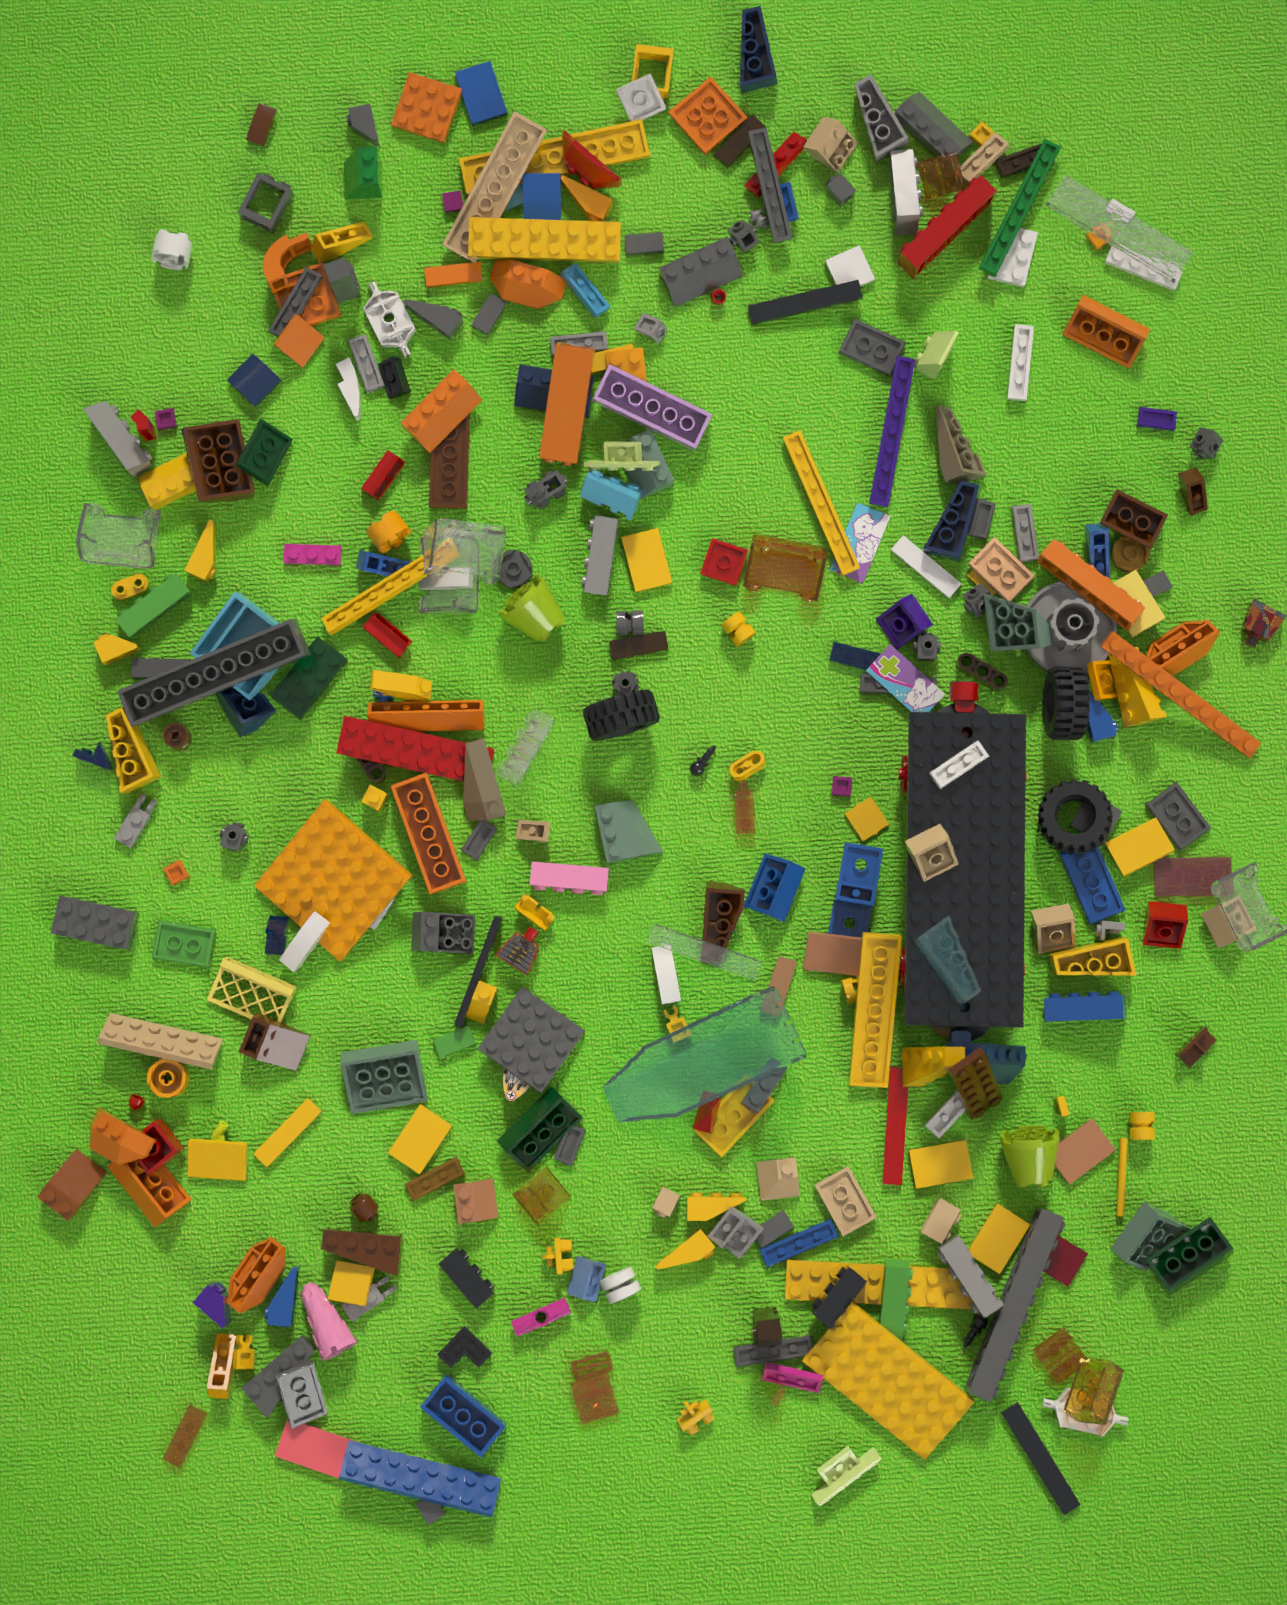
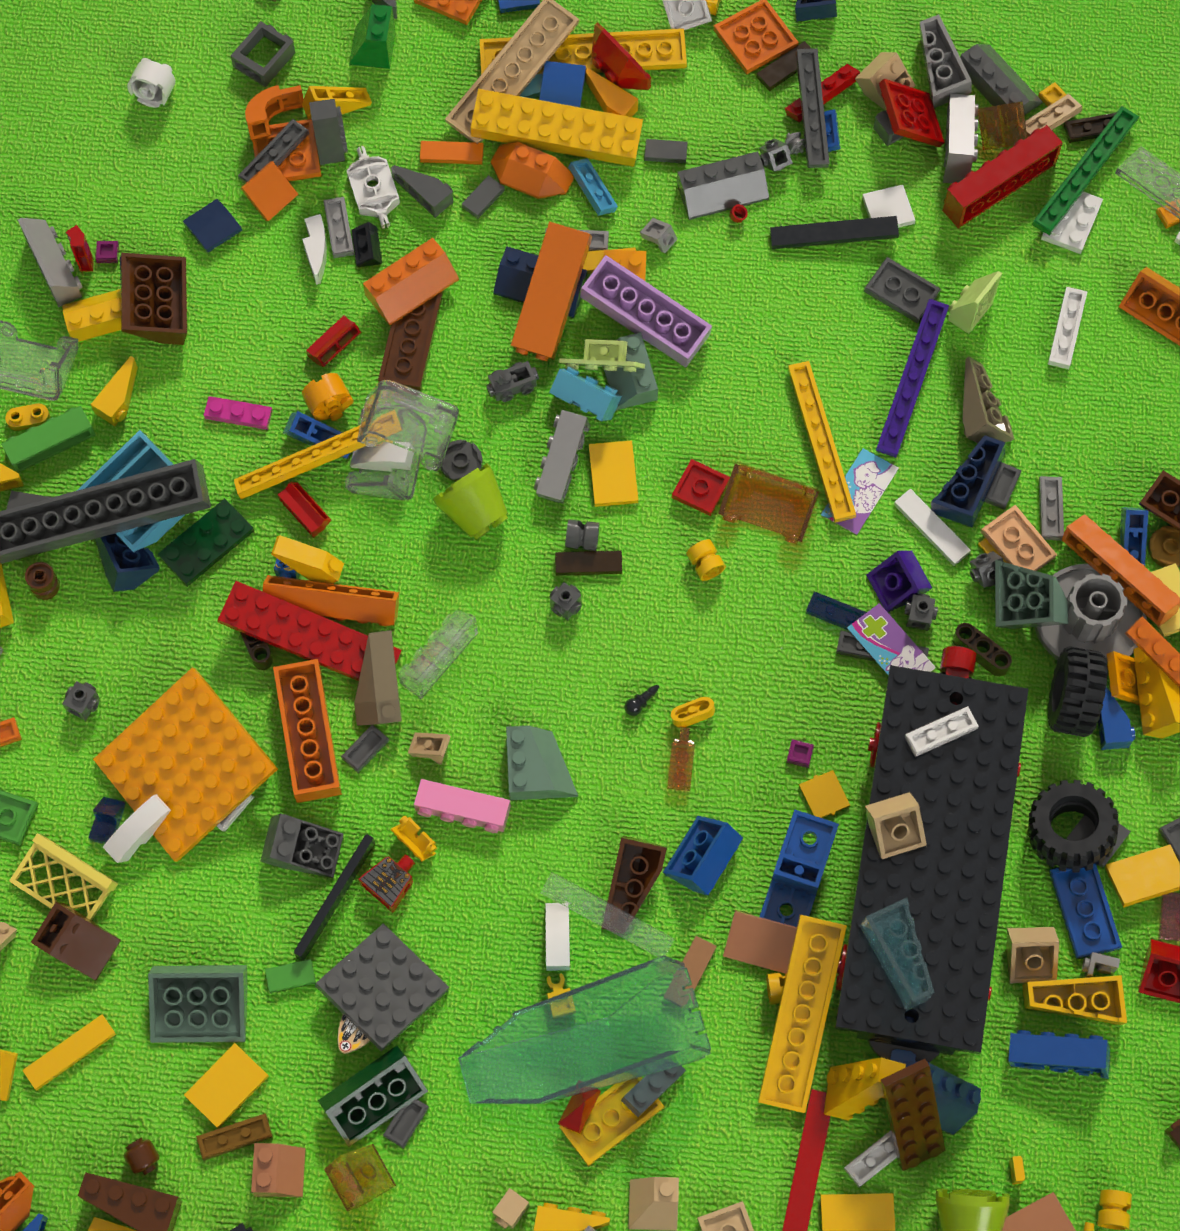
camera: 10 degrees right, 15 degrees down
dark green tile [235,419,293,486] -> none
yellow brick [361,785,389,812] -> none
magenta tile [442,190,463,213] -> none
yellow slope [466,981,498,1024] -> none
black tyre [583,689,660,741] -> none
none -> red plate [879,79,945,147]

